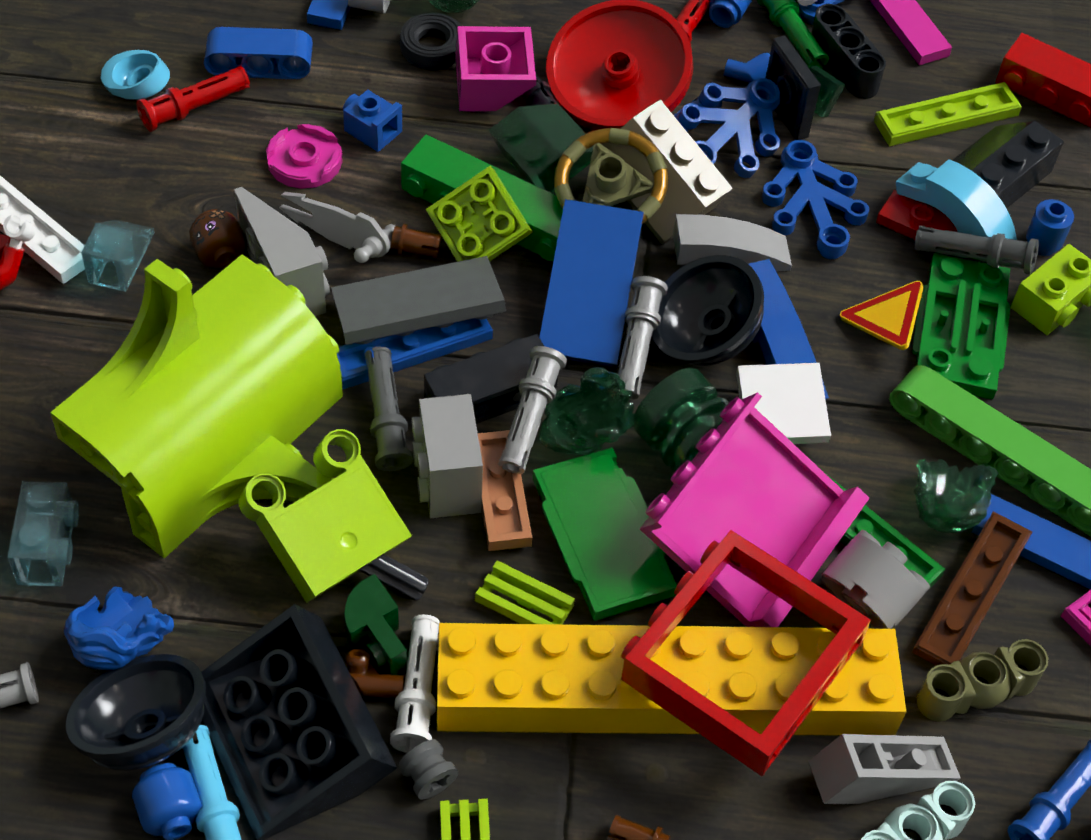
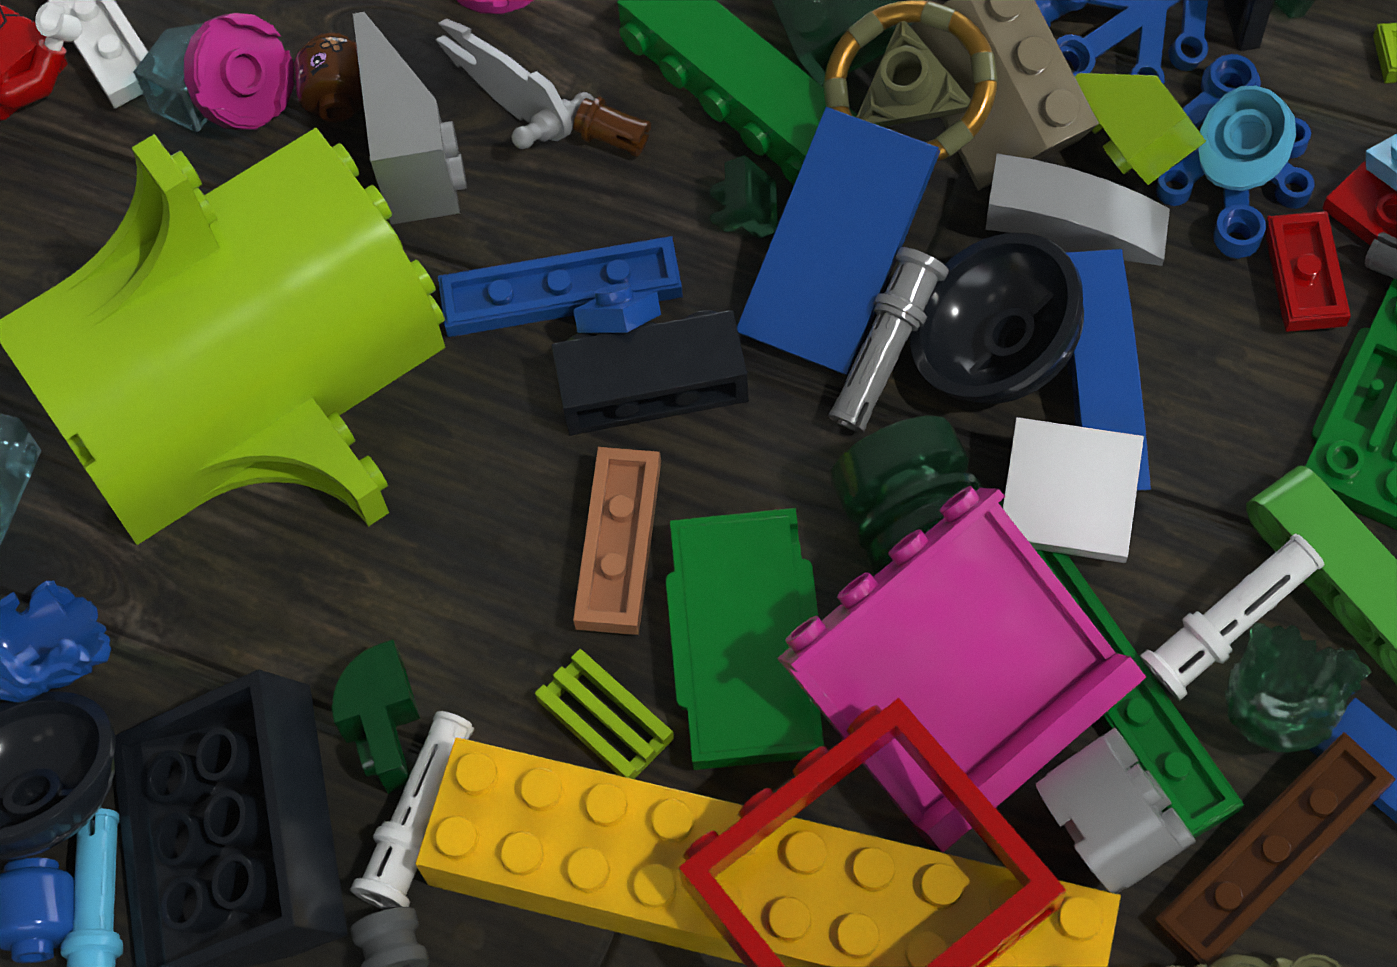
camera: 25 degrees right, 10 degrees up
lime piece [239,429,429,603] -> none
dark grey tile [331,256,506,344] -> none
reddish brown arm [345,649,404,698] -> none
dark grey pin [365,346,413,471] -> none
light grey brick [412,394,483,518] -> none
lime tile [426,166,533,262] -> none
light grey pin [498,346,567,474] -> none
clear green hair [539,367,635,456] -> none
piece [840,281,923,350] -> none
none -> dark pink tile [184,13,294,130]
none -> blue plate [573,284,661,333]
none -> clear green tile [710,155,778,239]
none -> lime slope [1075,73,1206,185]
none -> white pin [1140,533,1325,700]
none -> medium azure hat [1198,86,1296,191]
none -> red plate [1265,211,1351,332]

